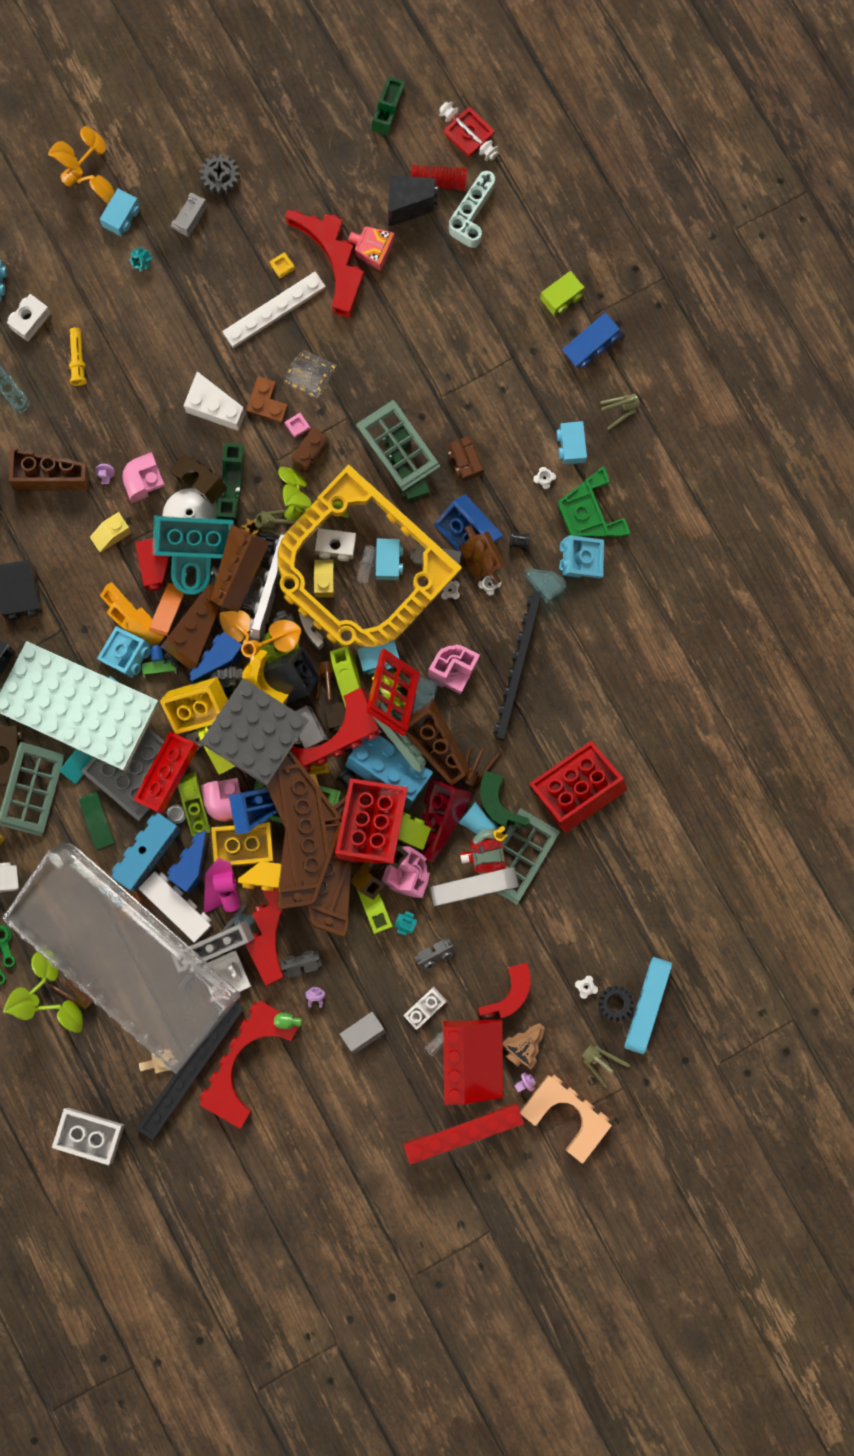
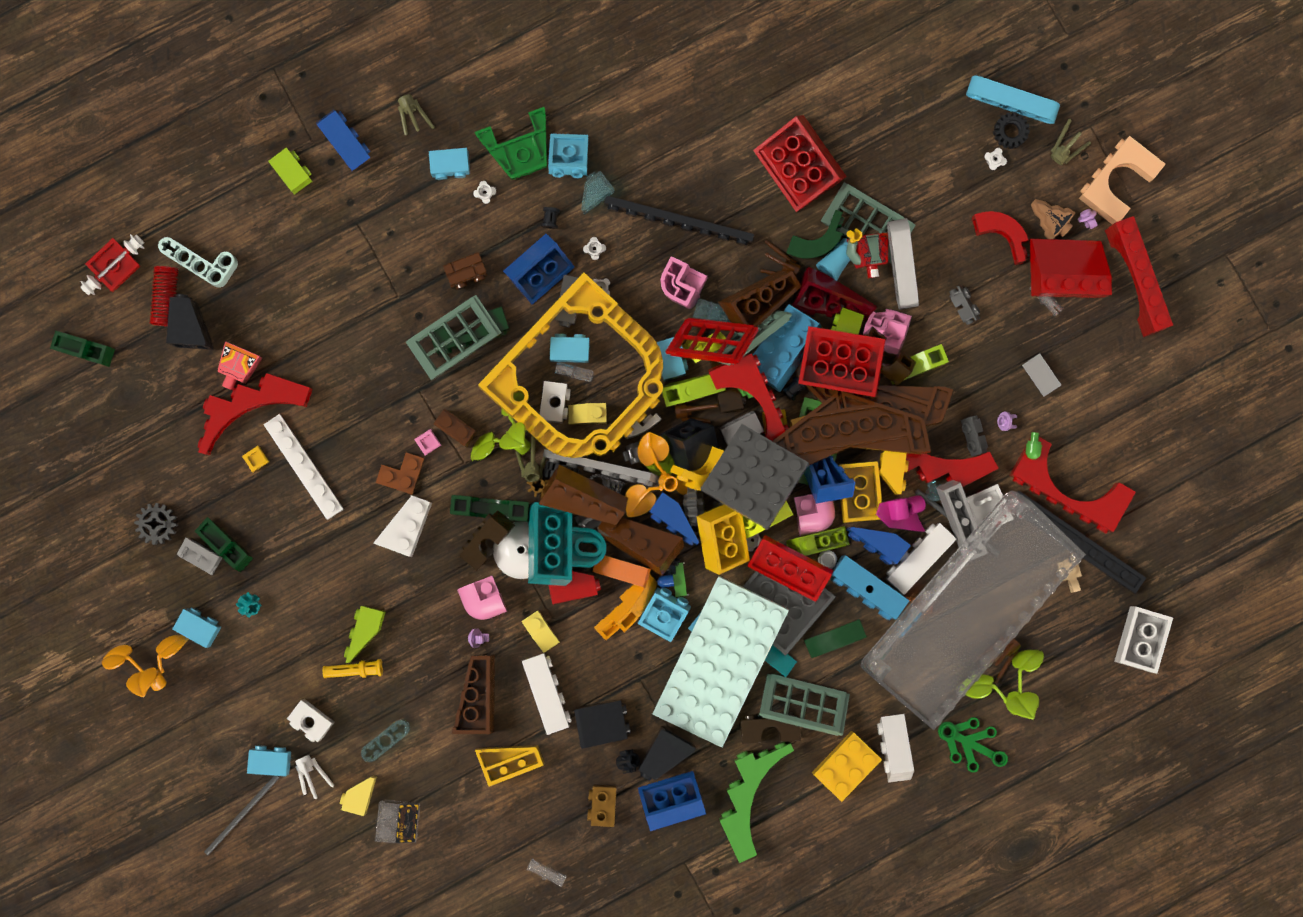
camera: 90 degrees left, 5 degrees up
clear slope [284,350,337,398] -> none
teal gear [394,911,417,936] -> none
white slope [403,987,447,1030] -> none
reddish brown plate [458,525,506,586] -> none
none -> dark green slope [195,517,254,573]
none -> lime slope [344,606,386,663]
none -> white brick [522,653,572,735]

